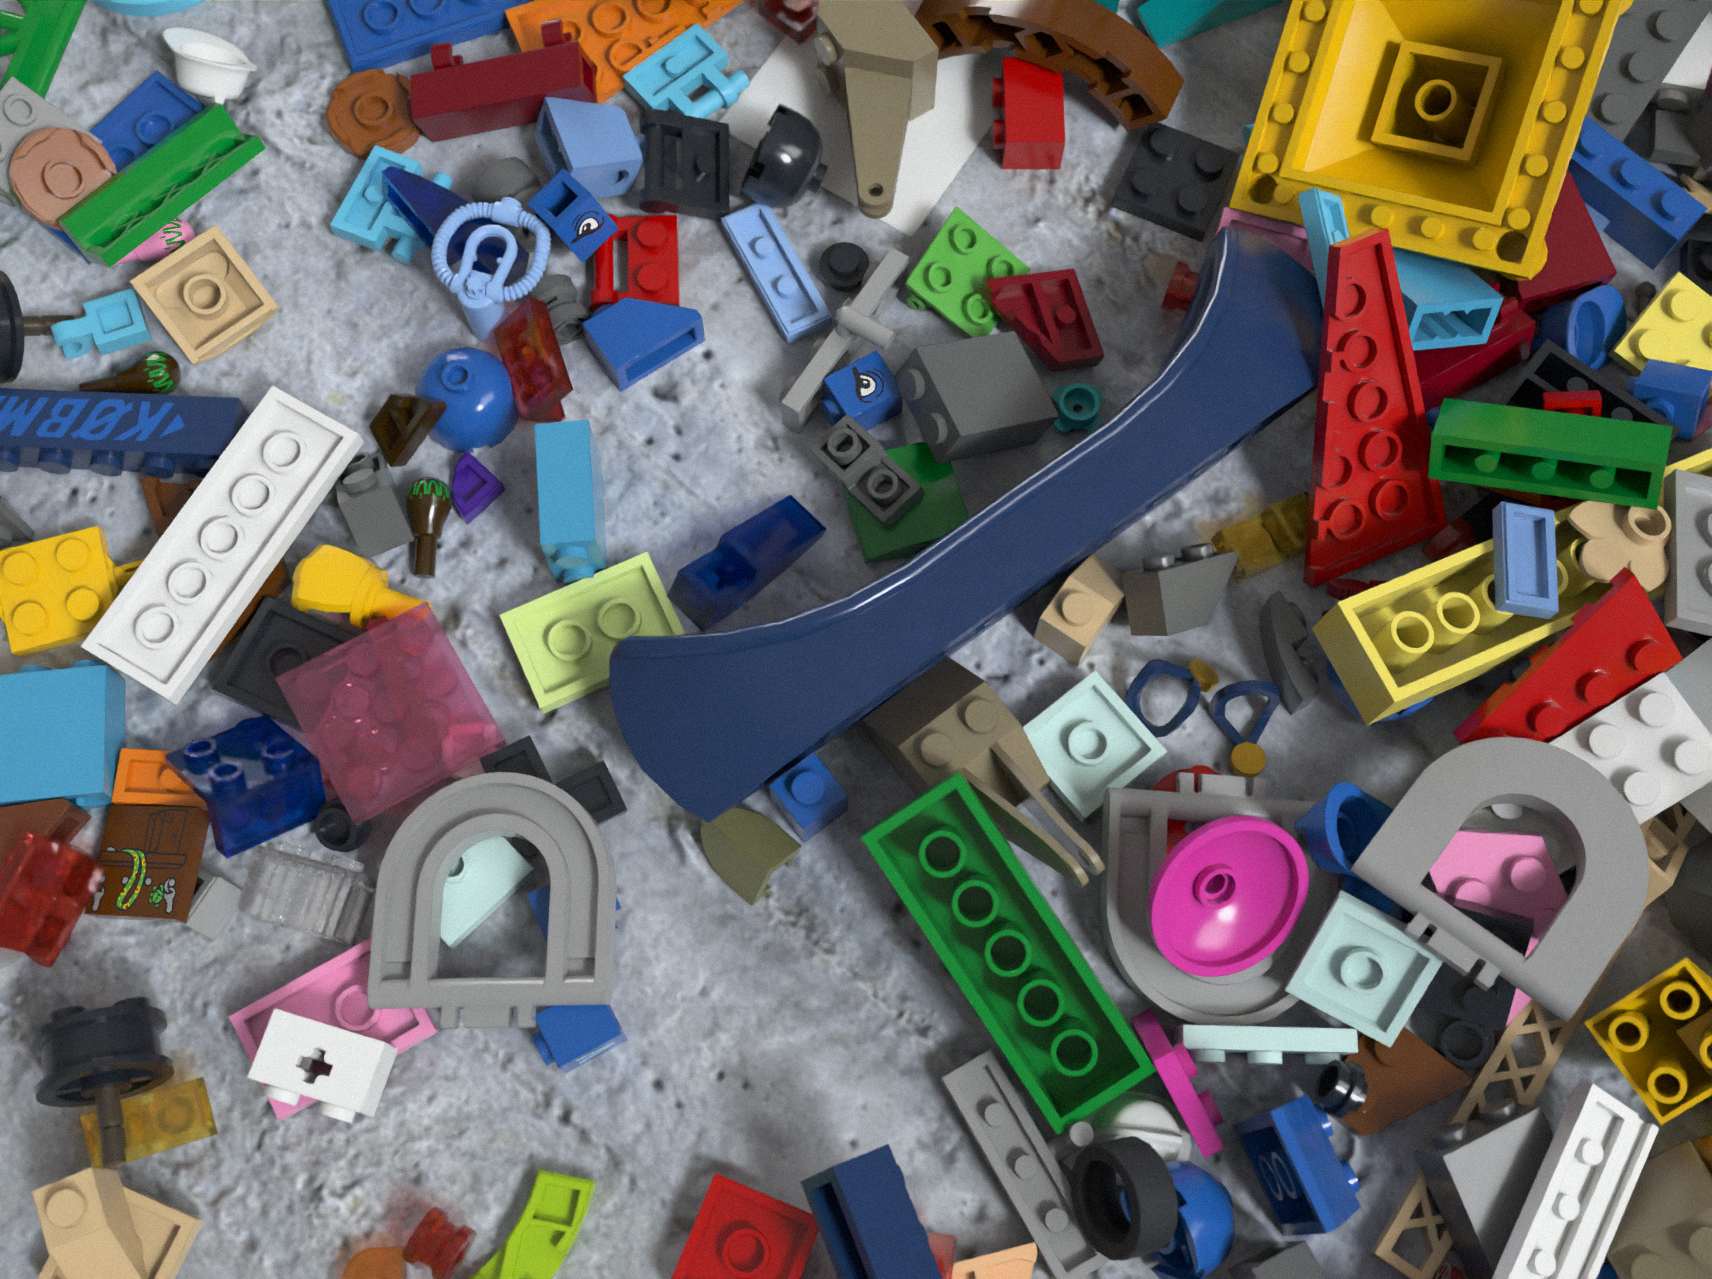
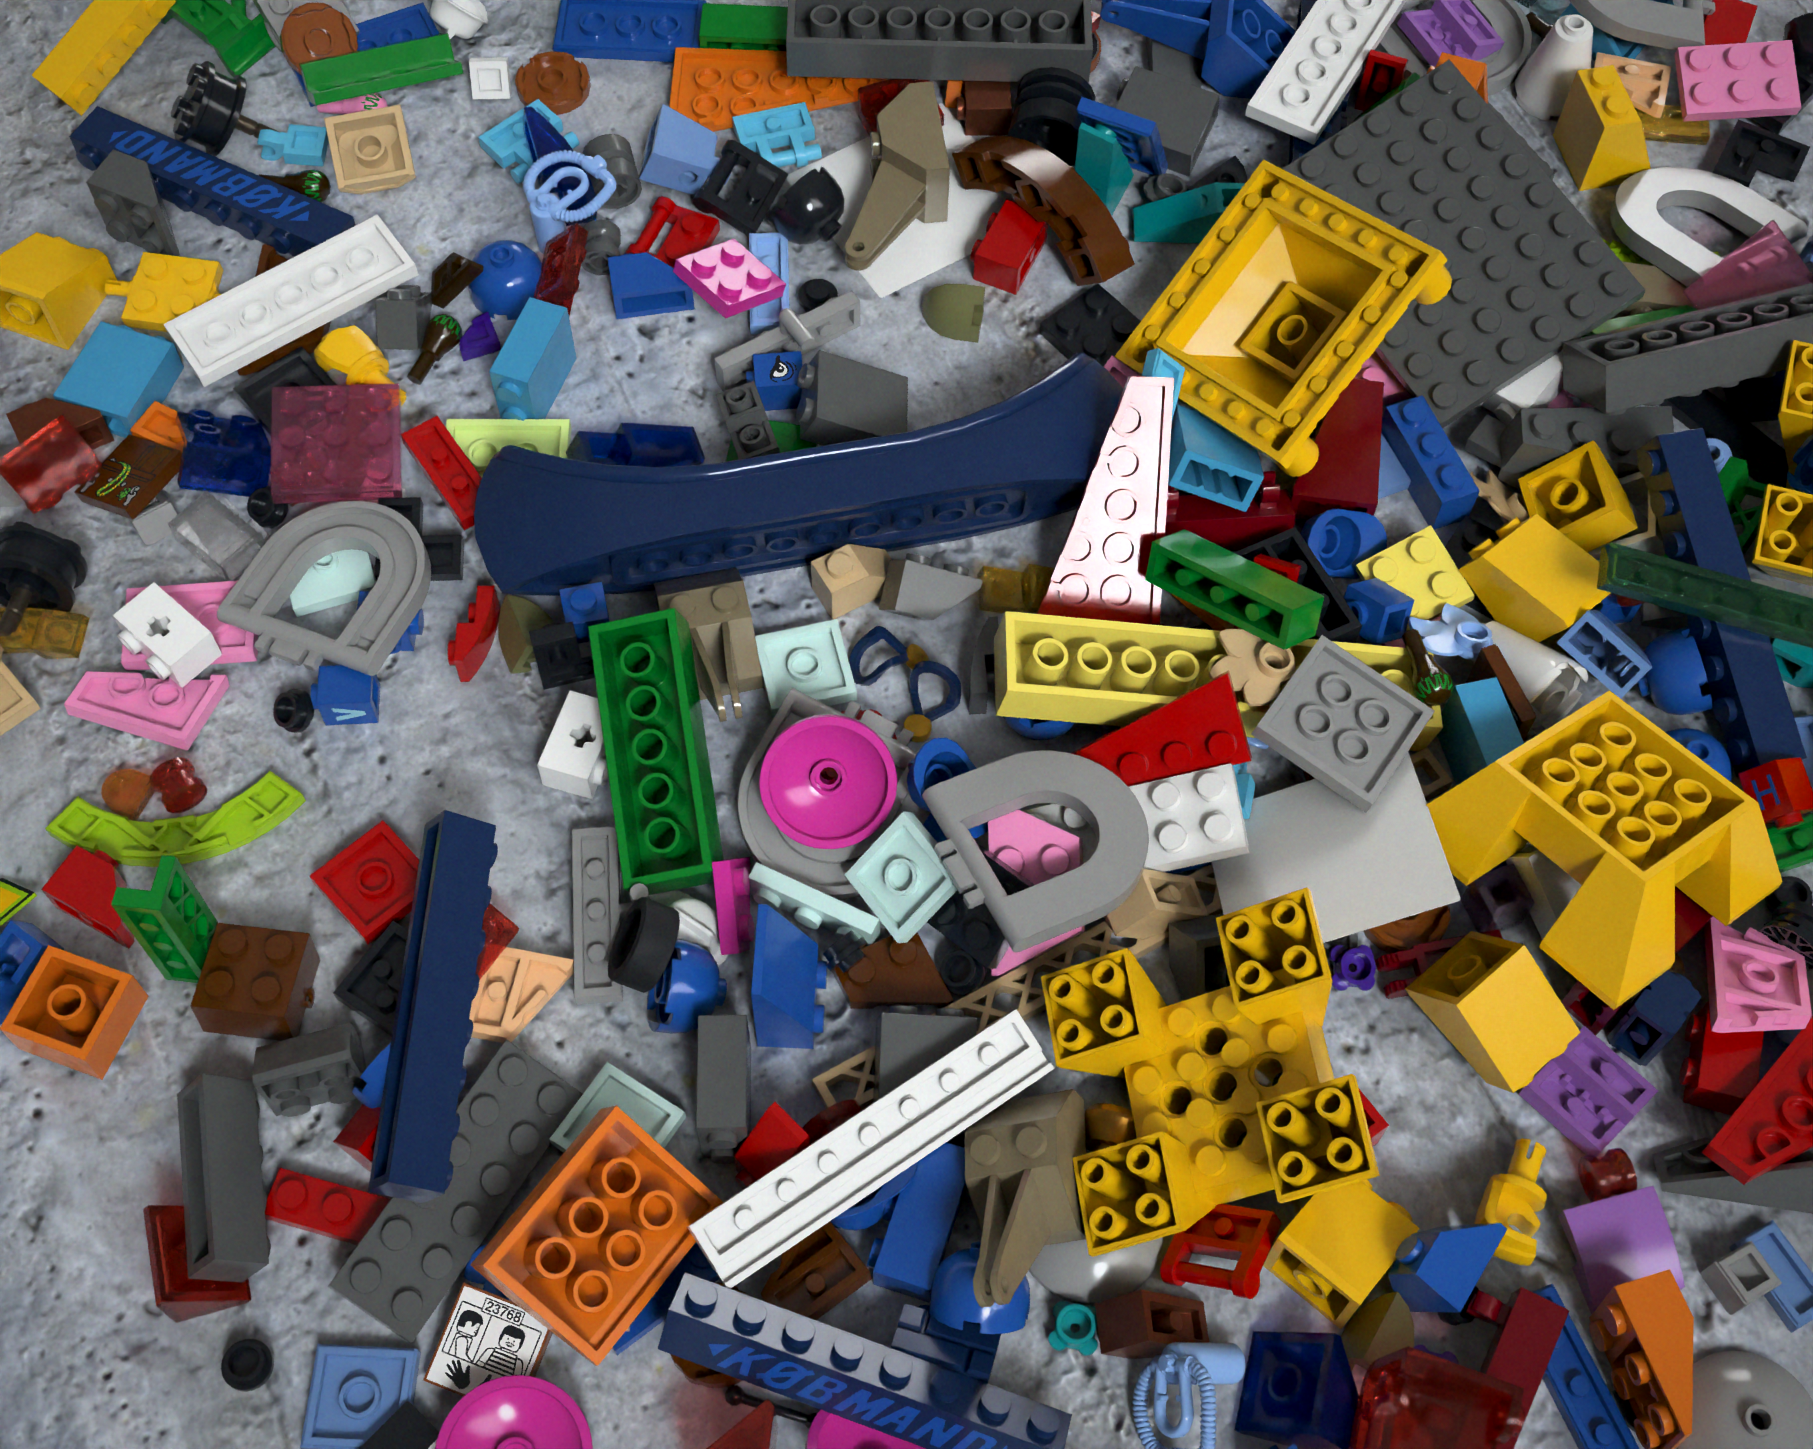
camera: 25 degrees right, 10 degrees down
dark red brick [406,18,597,143] -> none
blue brick [527,168,619,263] -> none
bright green hinge [904,206,1031,338] -> none
dark red wing [980,269,1105,372] -> none
medium blue tile [1492,501,1559,619] -> none
none -> bright pink wing [64,671,230,751]
none -> black plate [273,689,314,733]
none -> red plate [401,416,482,531]
none -> red slope [448,585,500,682]
none -> white tile [469,57,512,99]
none -> black plate [529,621,595,690]
none -> white brick [537,690,609,799]
none -> dark pink plate [673,239,786,319]
none -> olive brick [922,284,985,343]

